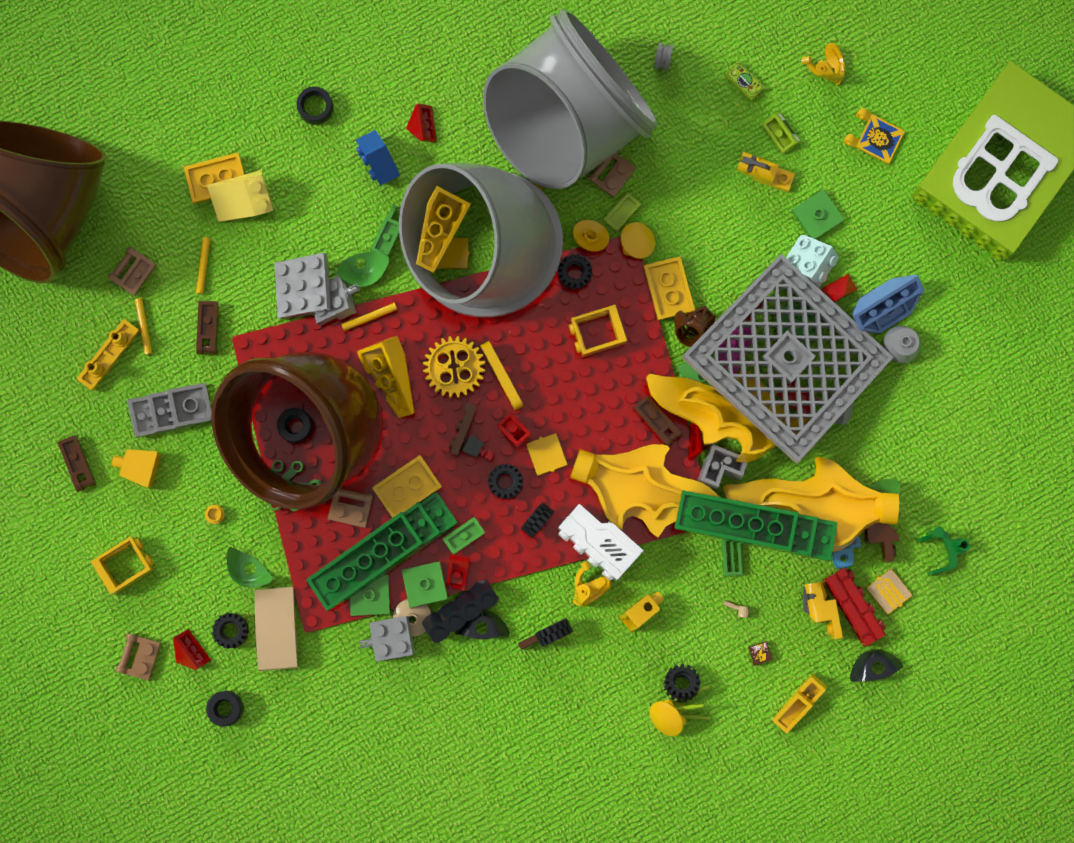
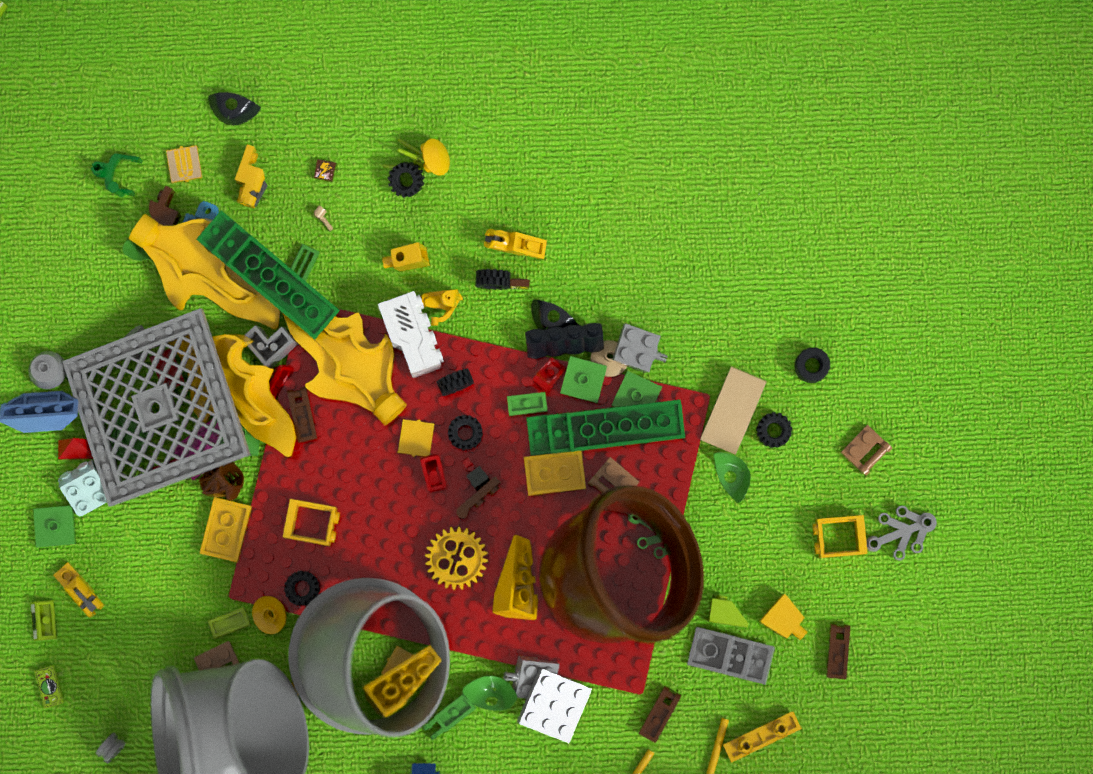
camera: 150 degrees left, 0 degrees up
red slope [173,629,211,670] -> none
yellow plate [205,505,225,524] -> none
black tyre [277,408,313,444] -> none
yellow bar [341,303,397,331] -> none
yellow beam [480,341,523,411] -> none
yellow dish [621,222,655,259] -> none
yellow slope [772,673,827,733] -> none
red brick [823,567,886,647] -> none
none -> yellow plate [484,229,547,259]
none -> lime slope [708,595,748,628]
none -> light grey plant [866,506,937,561]

